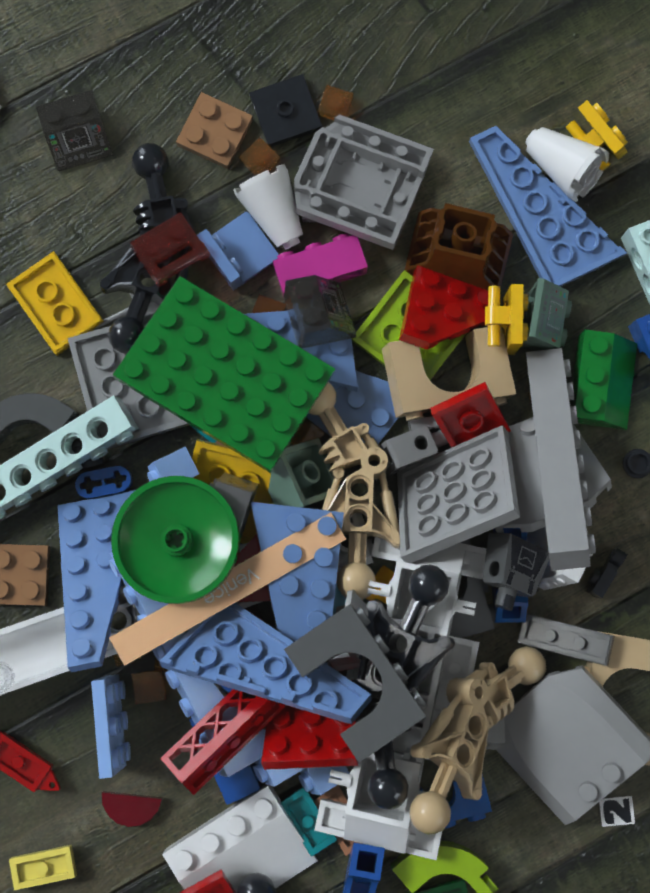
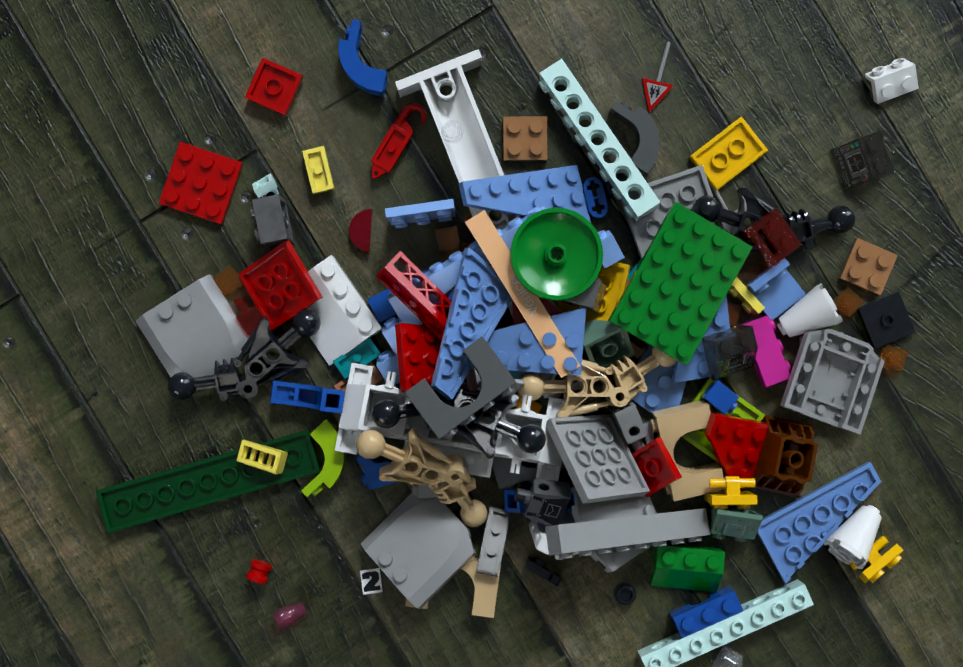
camera: 90 degrees right, 5 degrees up
none -> blue brick [700,380,739,415]
none -> light yellow plate [728,276,765,315]

